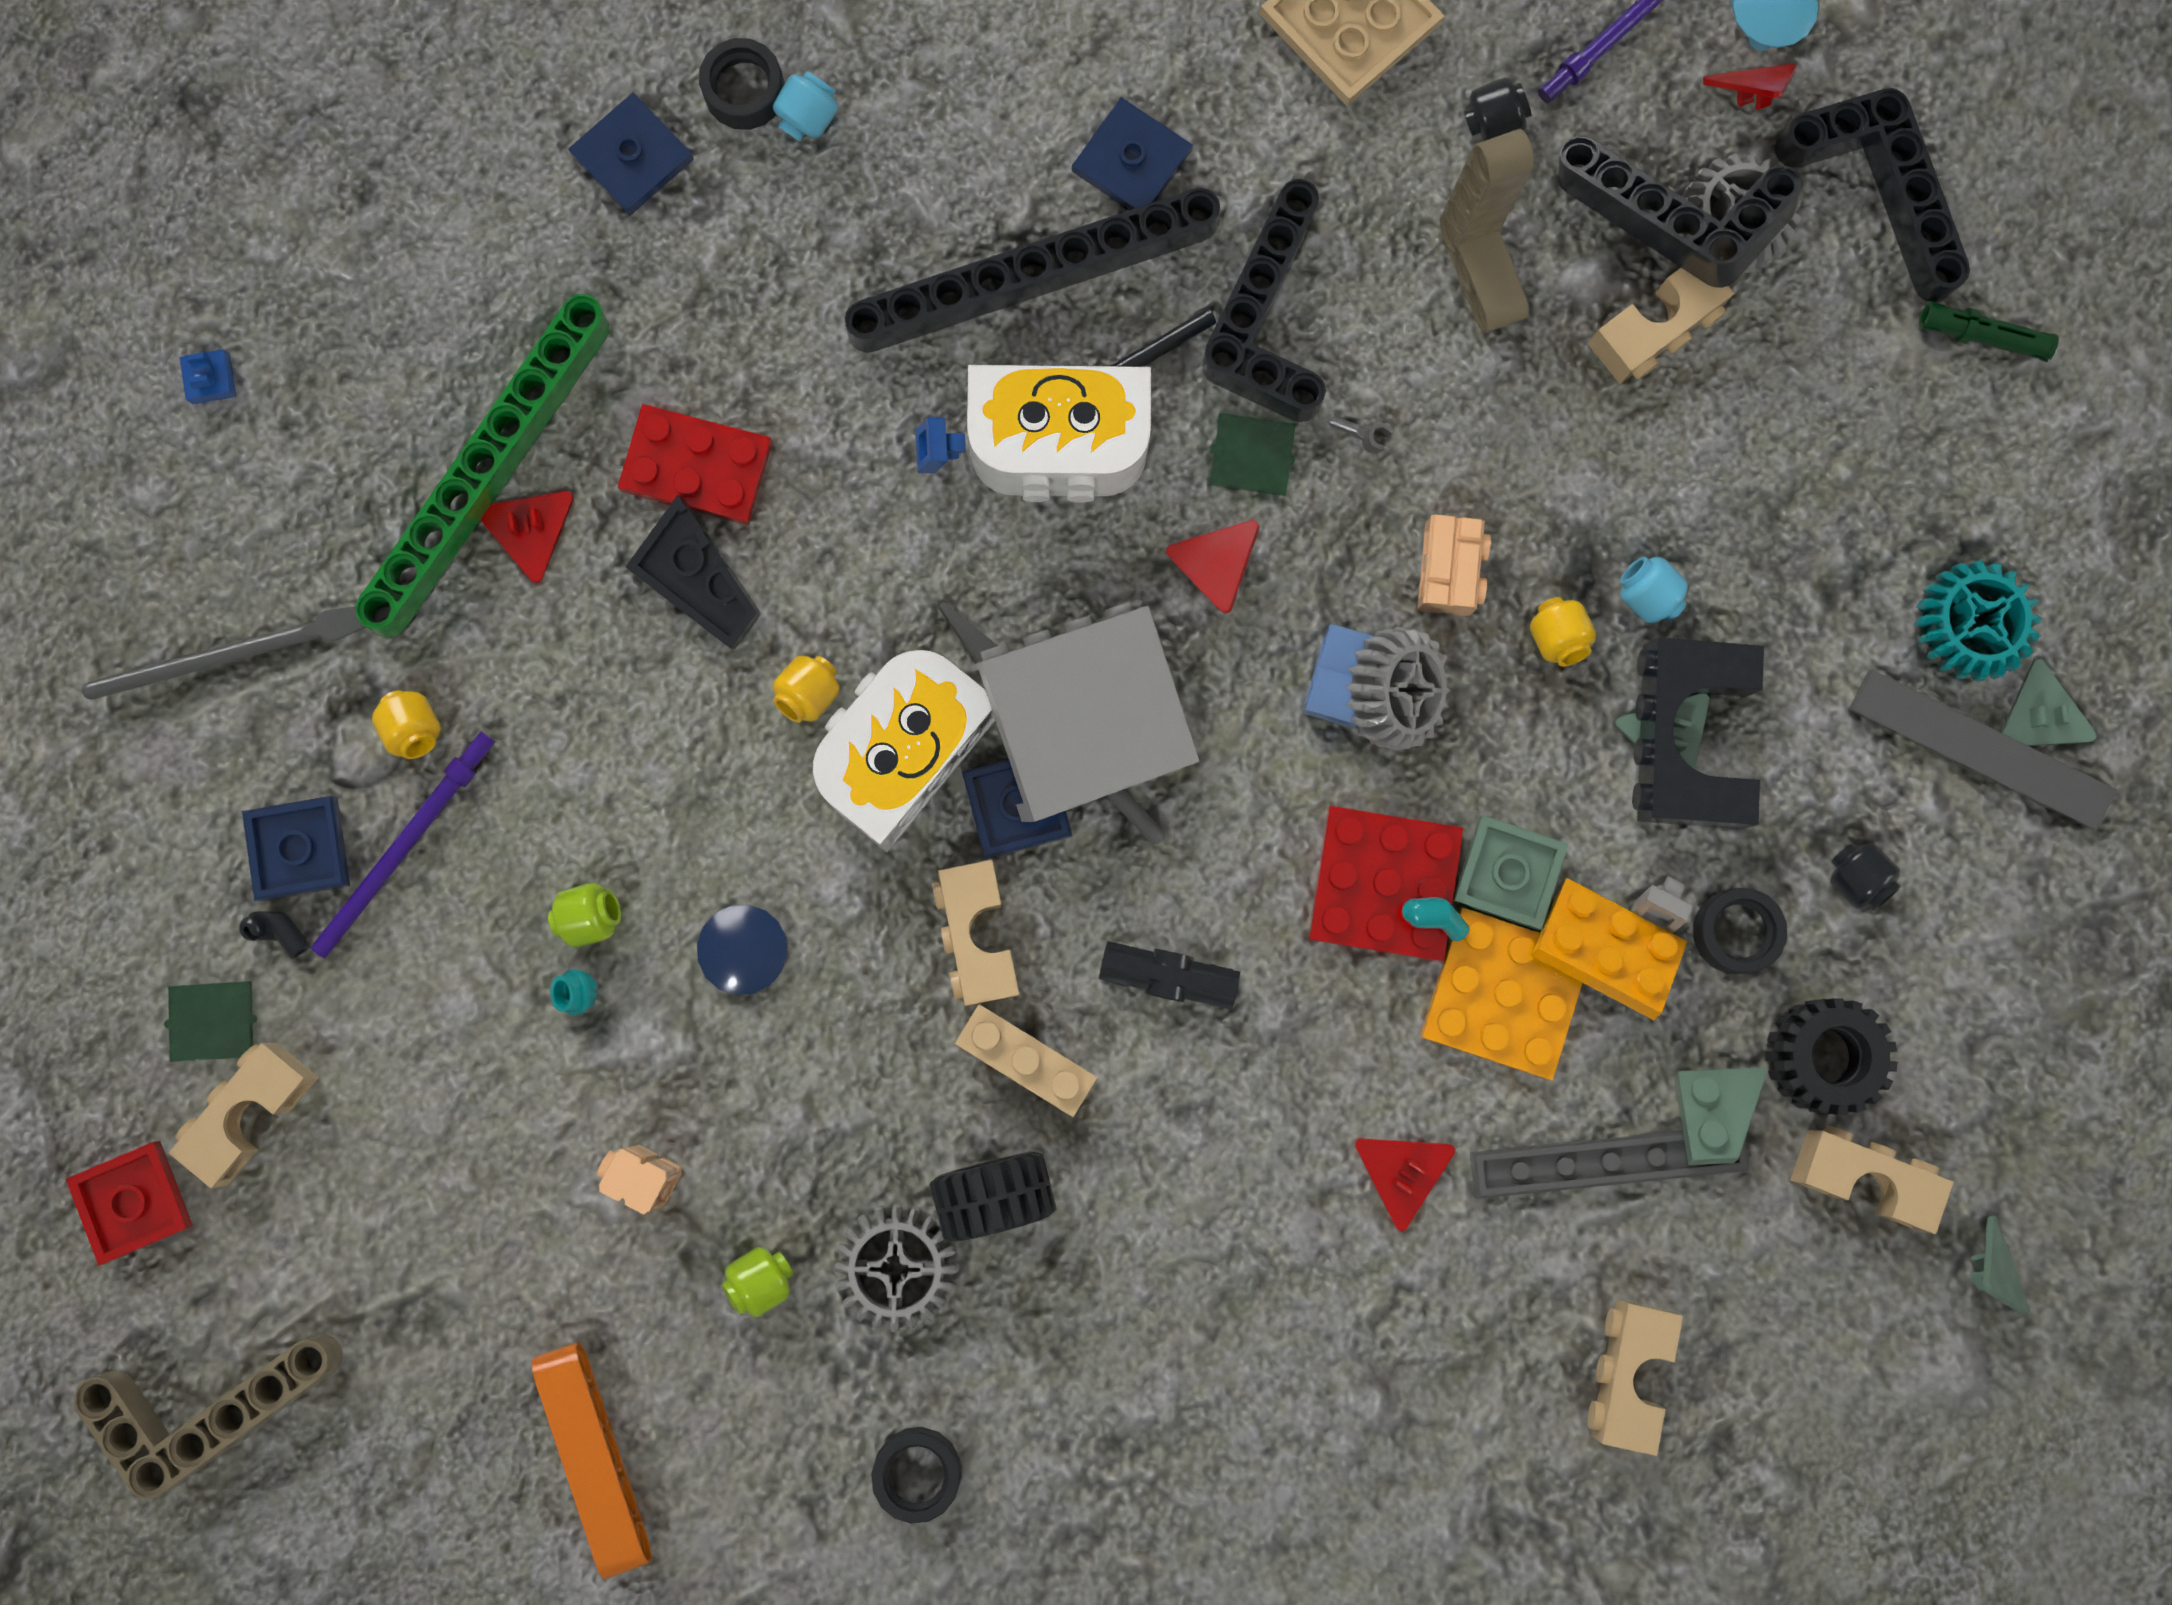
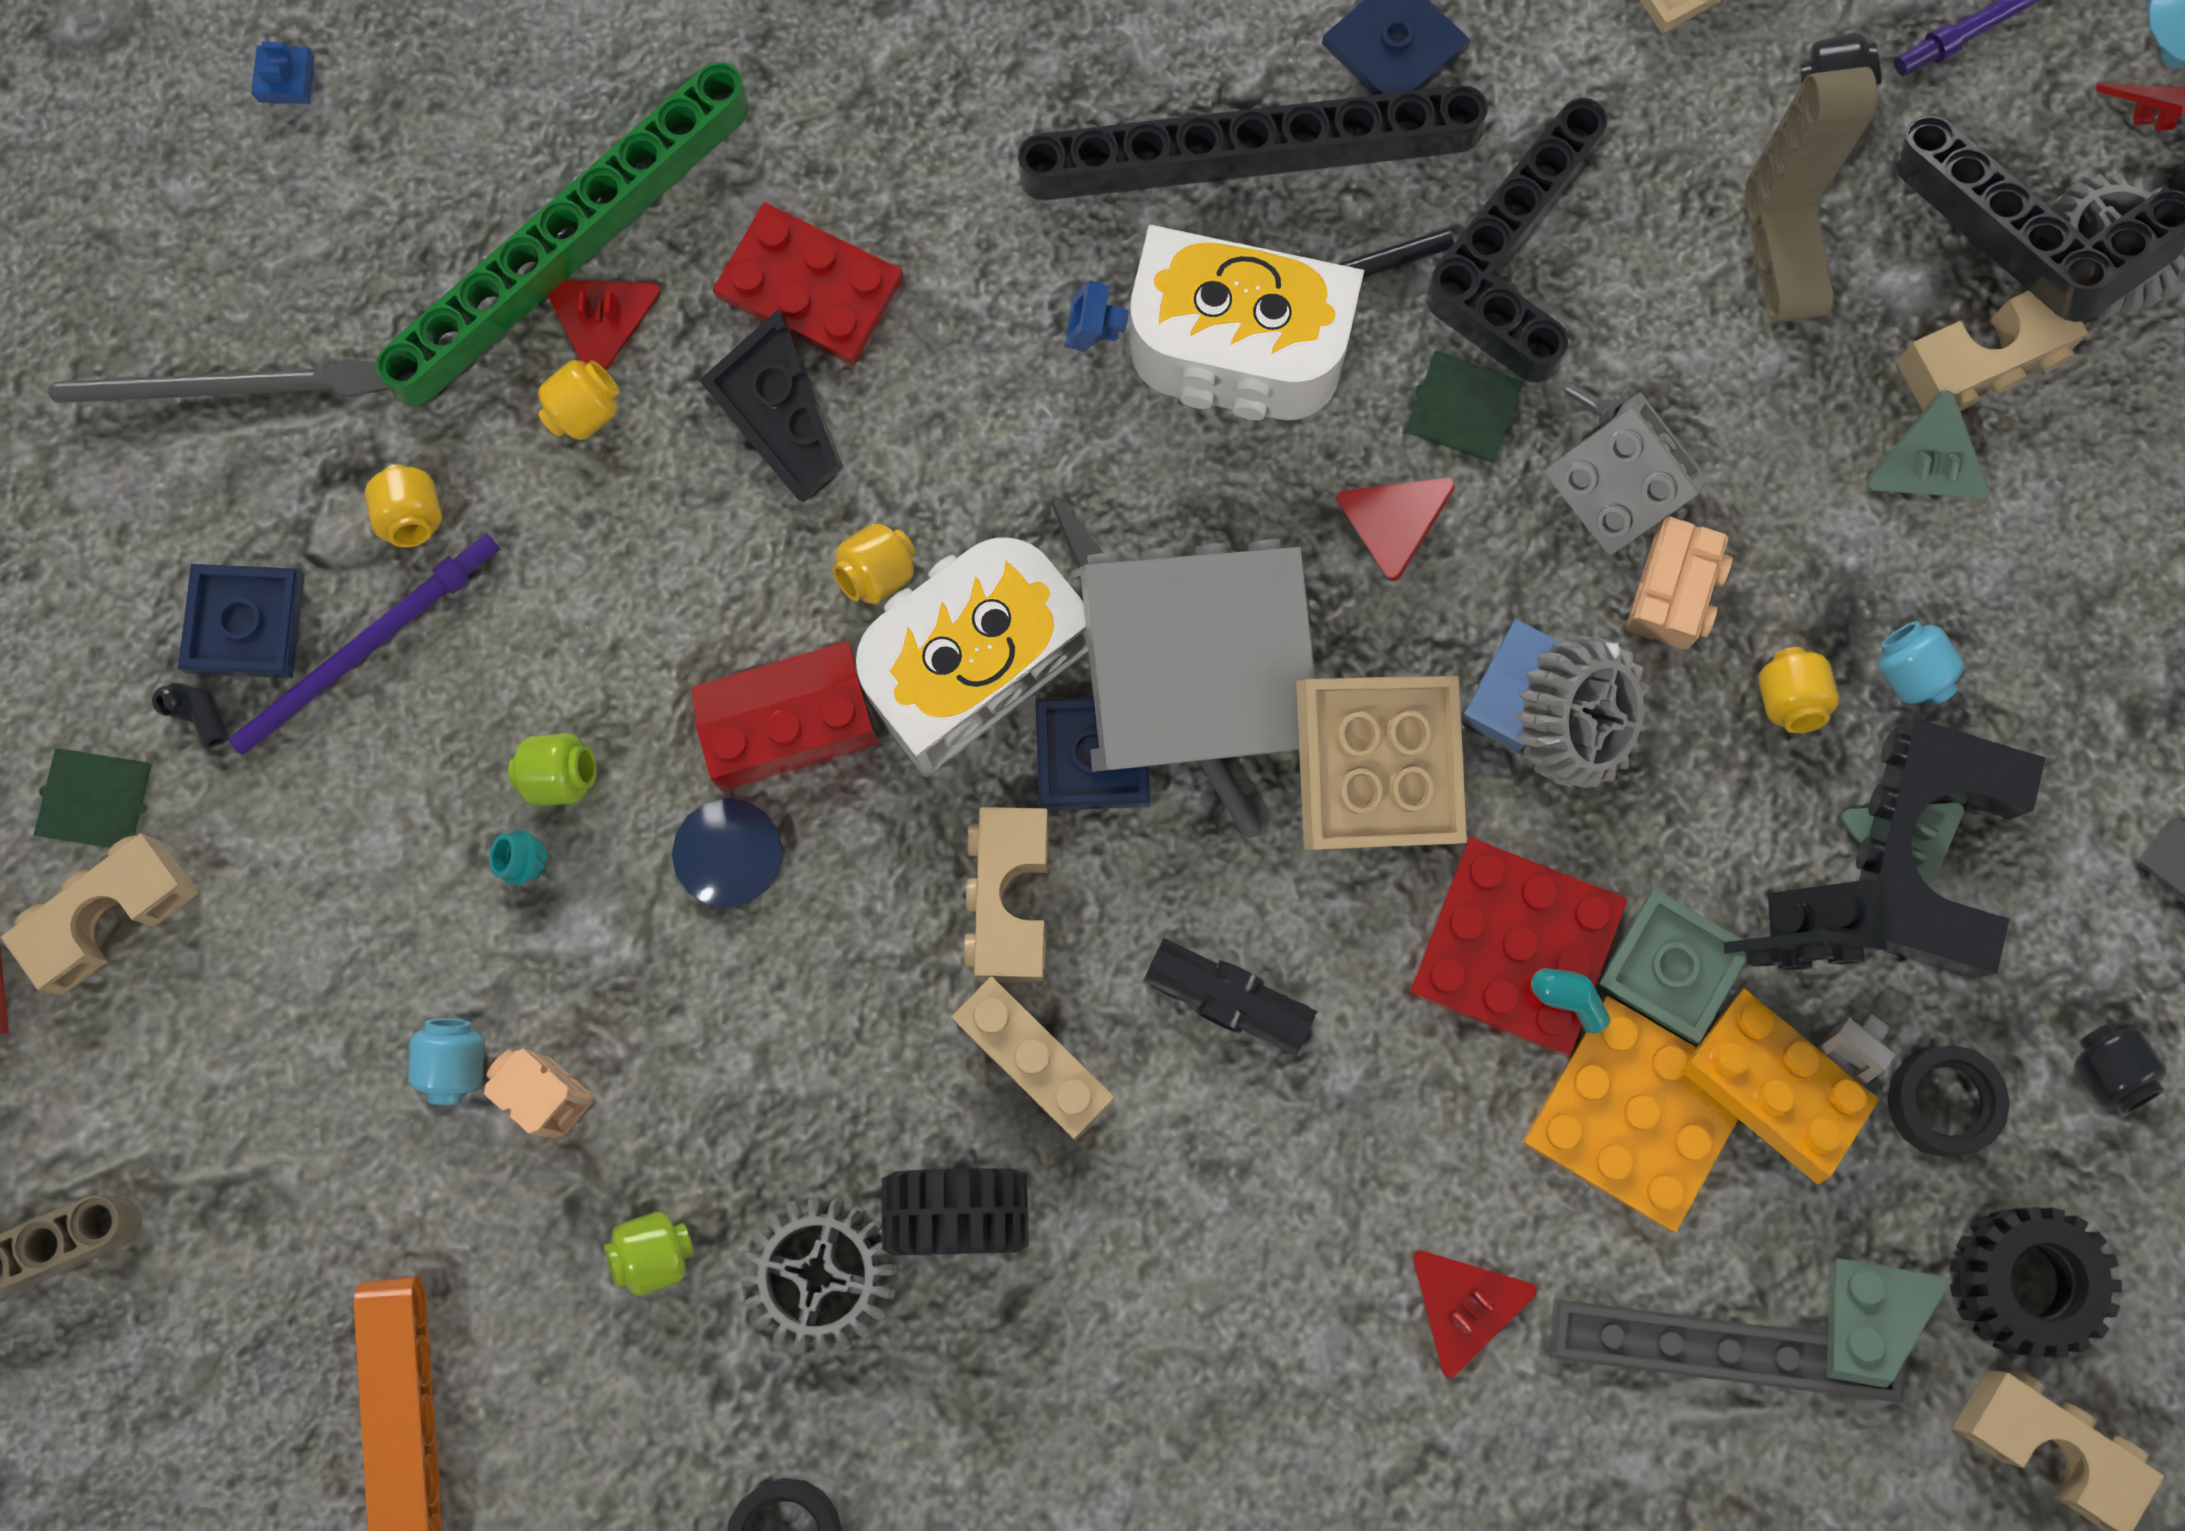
camera: 25 degrees right, 5 degrees down
none -> medium azure head [408,1019,485,1105]
none -> yellow head [538,360,620,440]
none -> red slope [691,641,879,792]
none -> tan plate [1296,676,1467,850]
none -> light grey bracket [1545,392,1706,554]
none -> black bracket [1723,879,1887,970]
none -> sand green piece [1867,390,1989,498]

